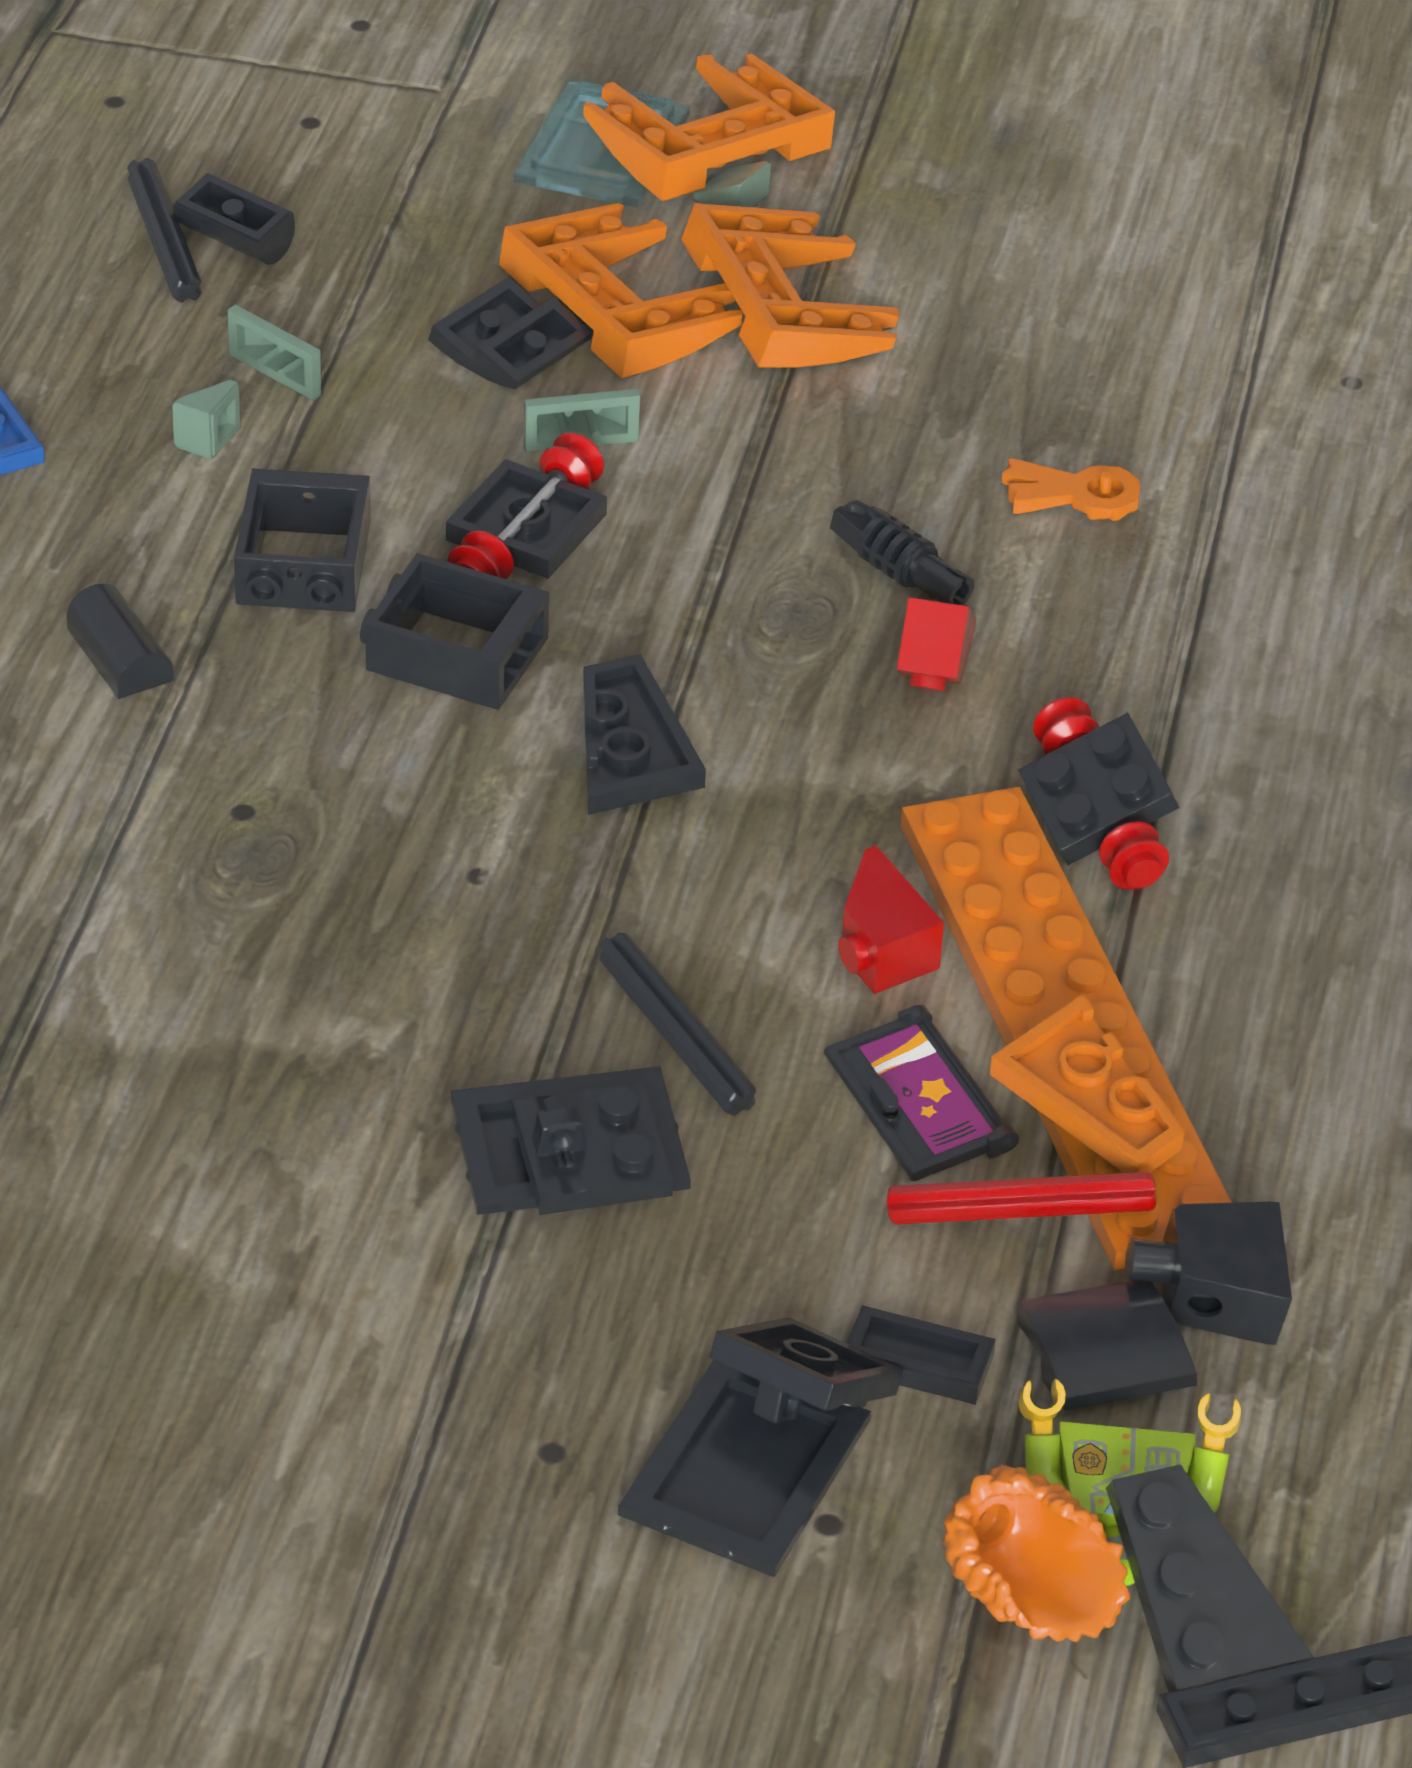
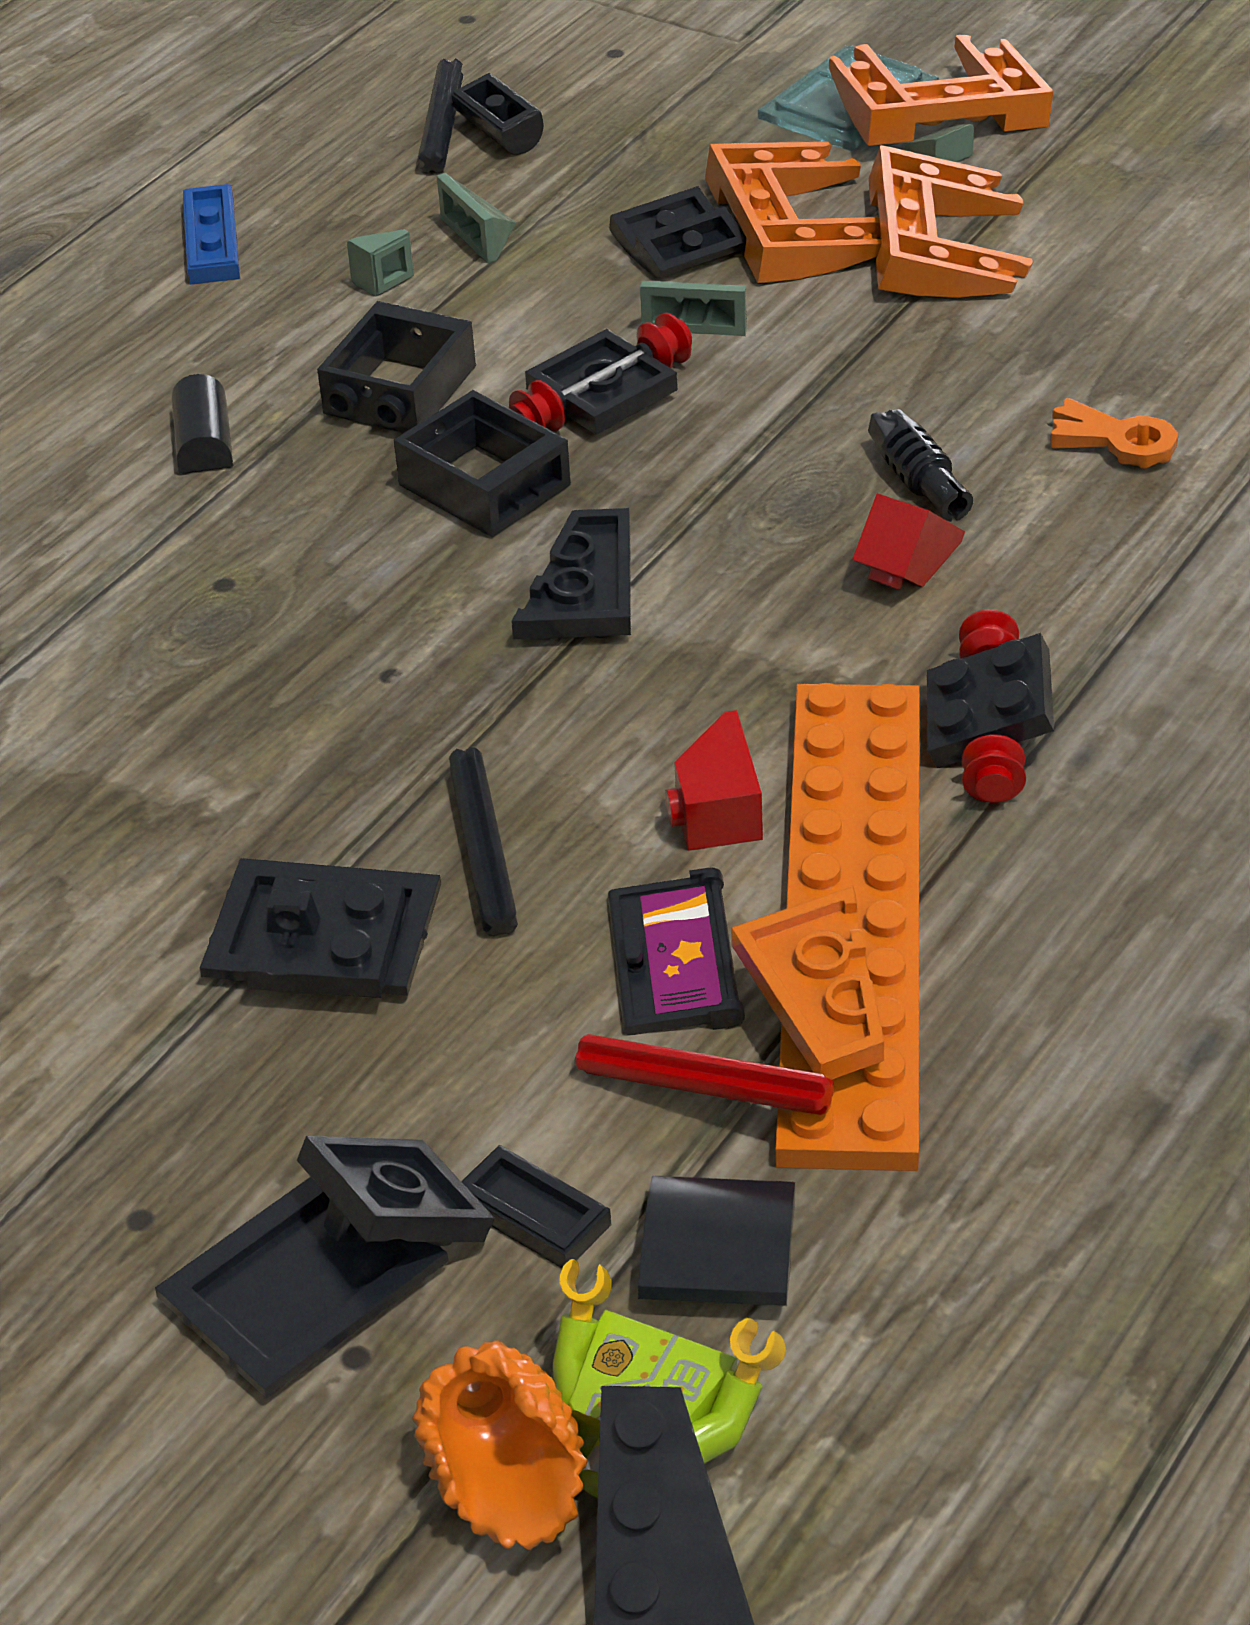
camera: 25 degrees right, 0 degrees up
black torso [1125,1201,1292,1345] -> none

